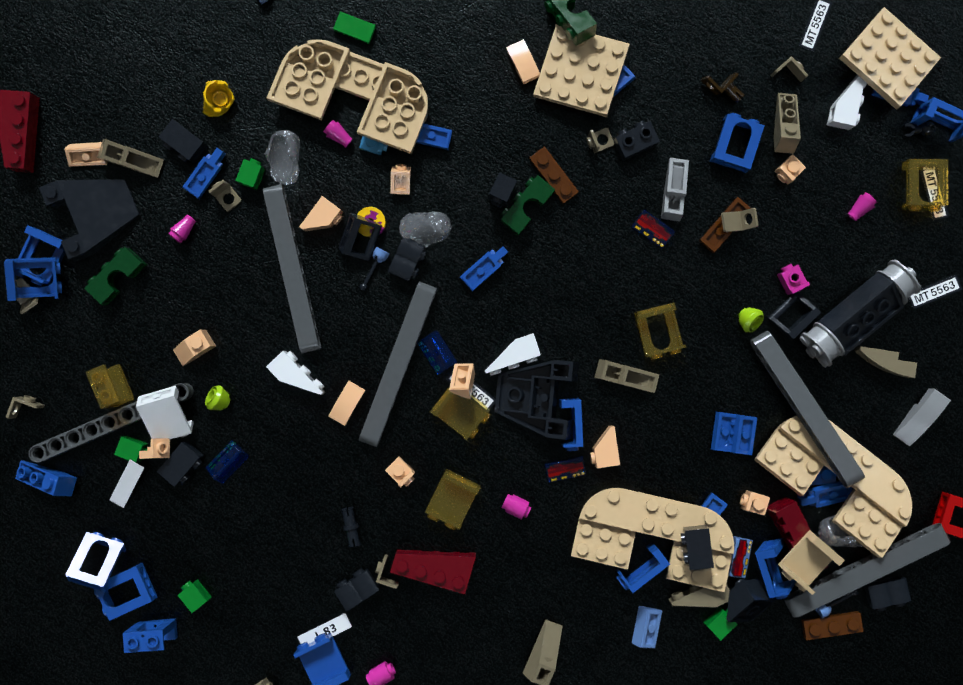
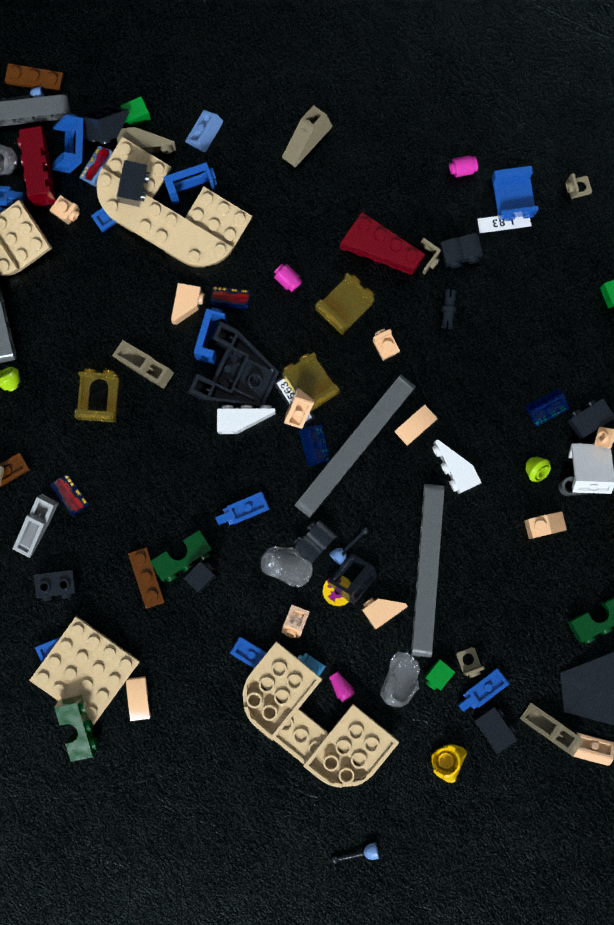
camera: 160 degrees left, 5 degrees down
dark pink cone [168,215,196,244] -> none
green tile [333,11,376,44] -> none
dark tan bracket [586,128,614,153] -> none
blue slope [711,412,757,455] -> none
tan panel [778,530,845,595] -> none

